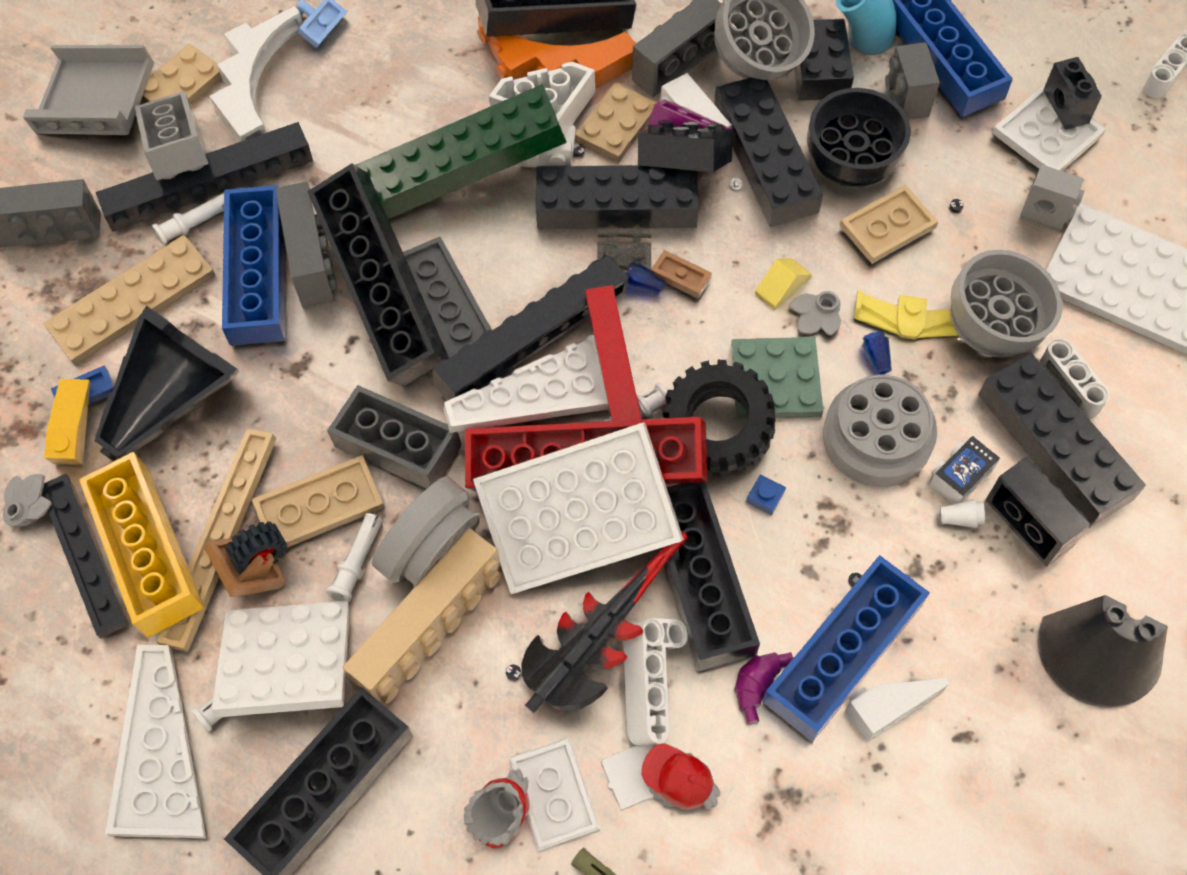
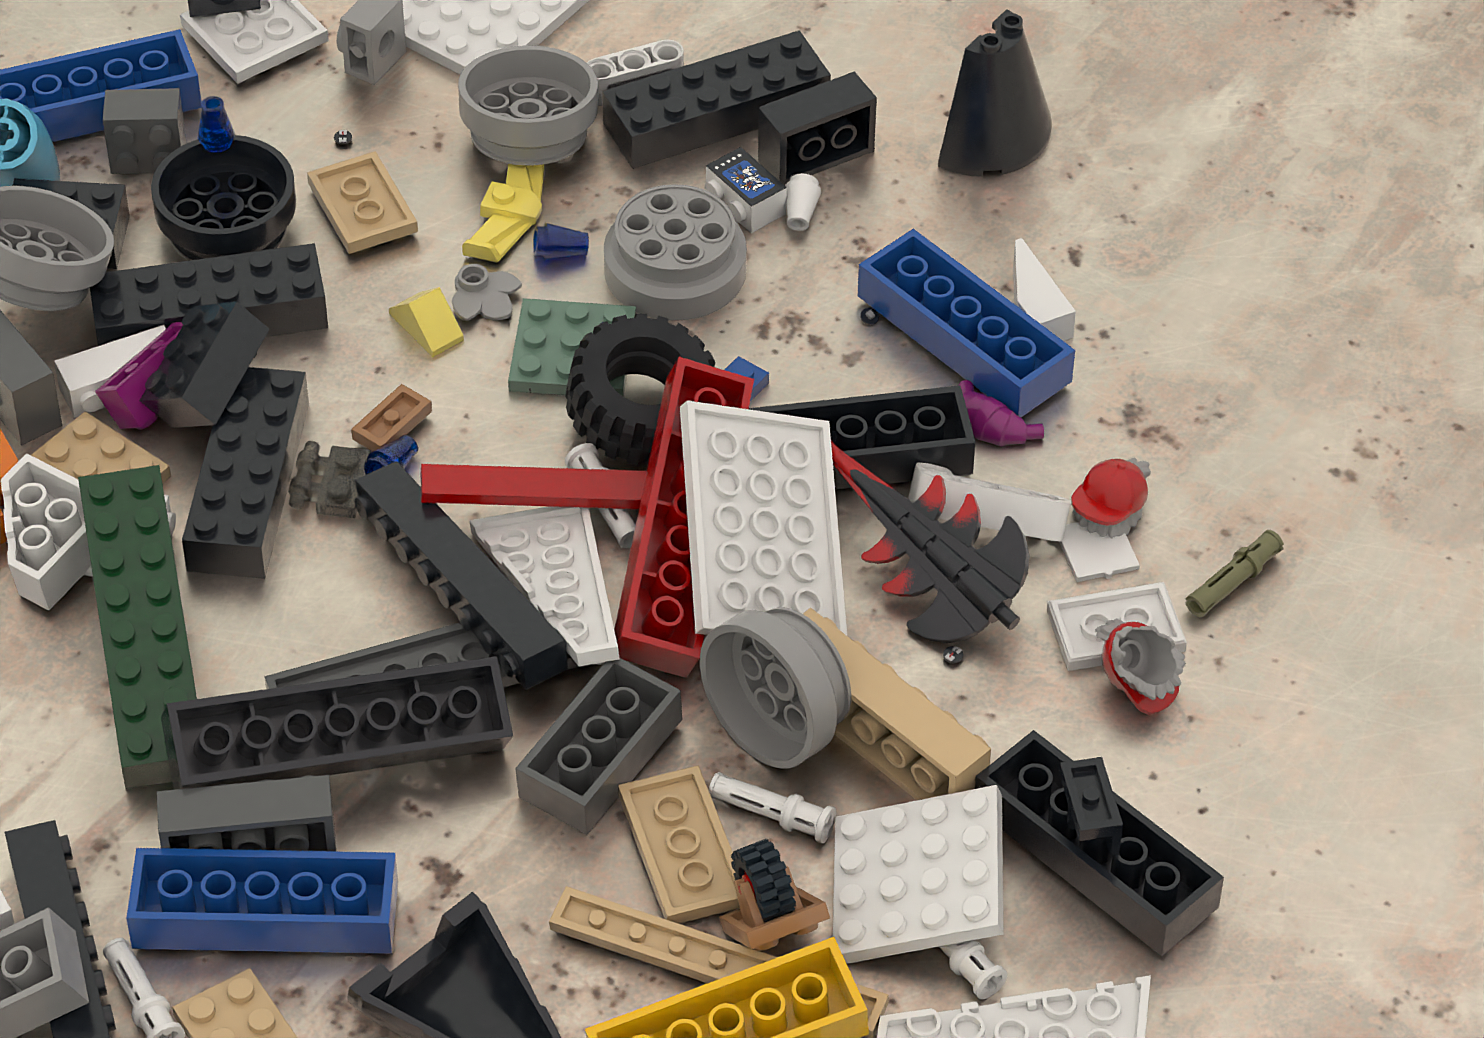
camera: 85 degrees left, 15 degrees down
none -> clear blue cone [198,96,235,152]
none -> black panel [1059,757,1123,855]

